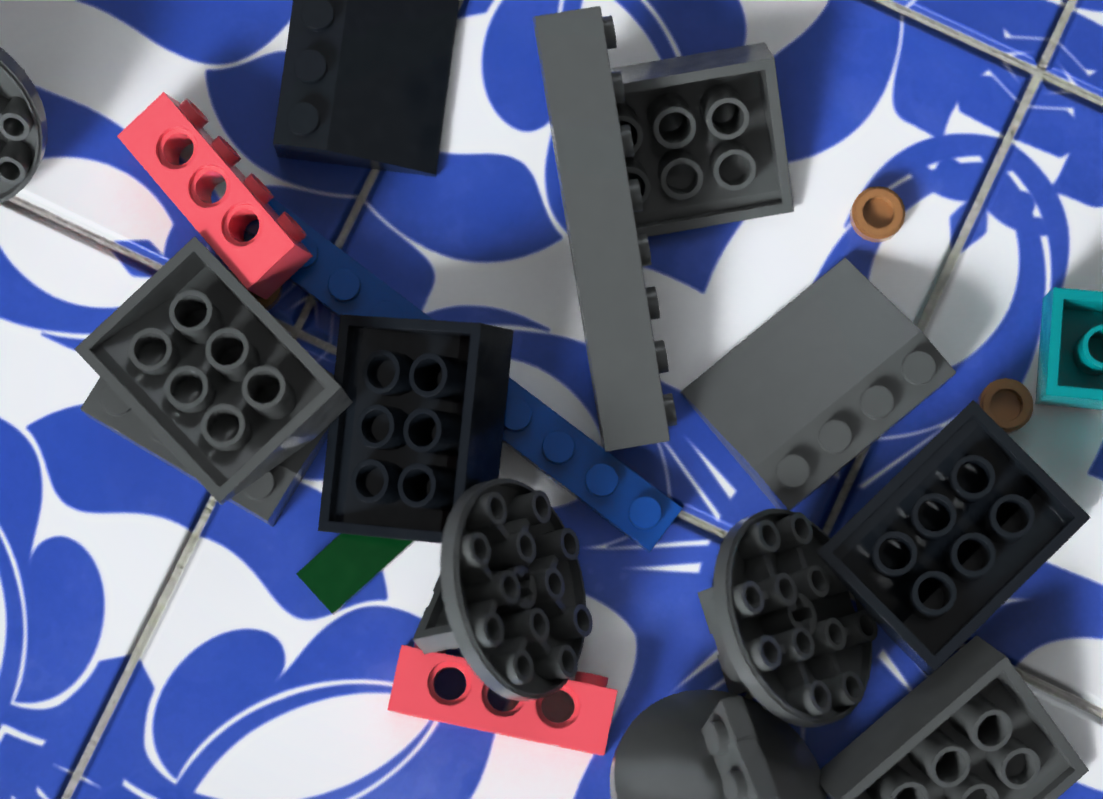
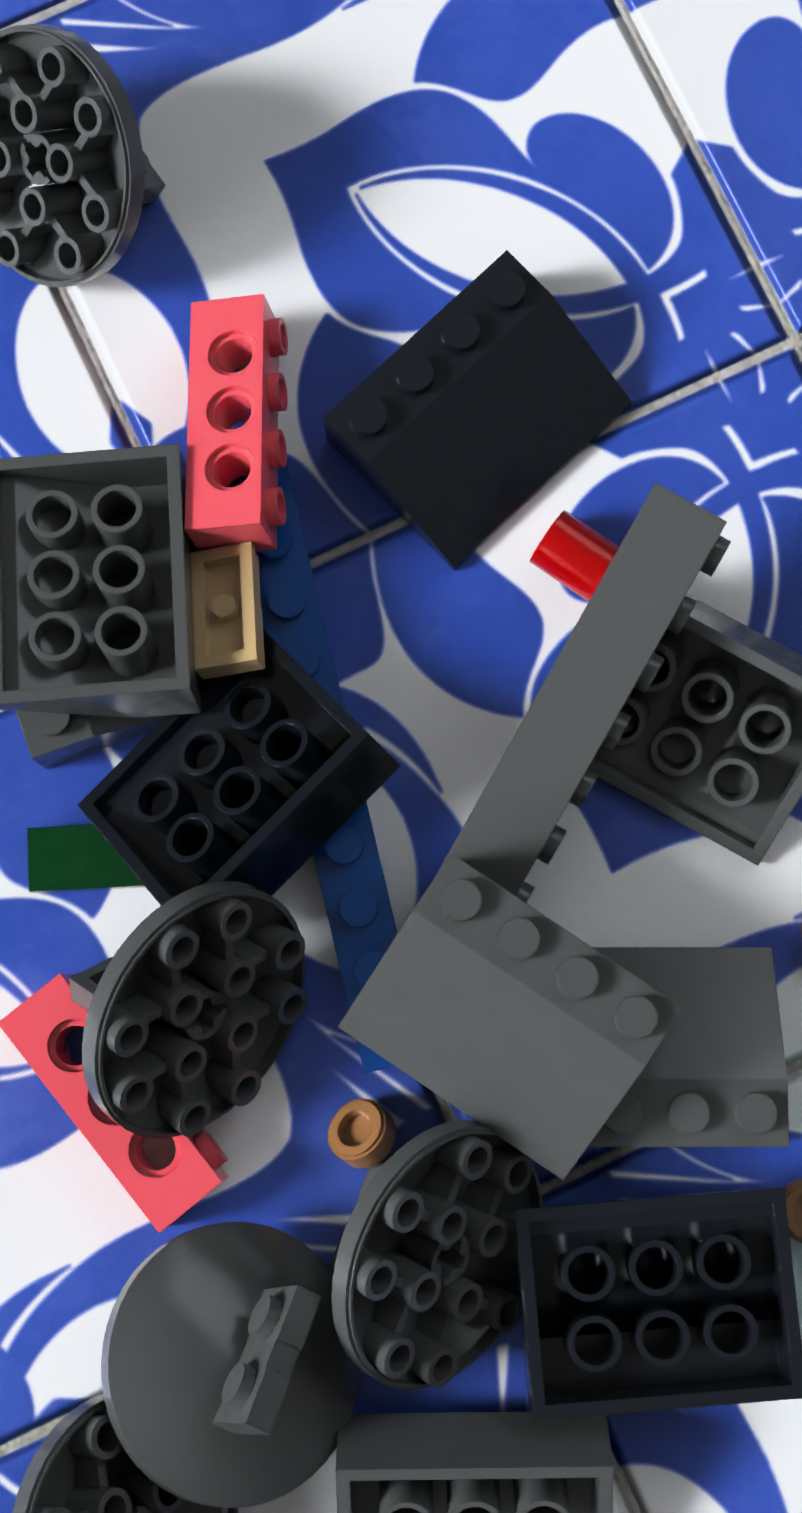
camera: 45 degrees right, 0 degrees up
none -> tan plate [190,541,265,679]
none -> medium nougat tile [328,1098,396,1169]
none -> dark grey slope [338,853,683,1180]
none -> red brick [529,510,620,602]

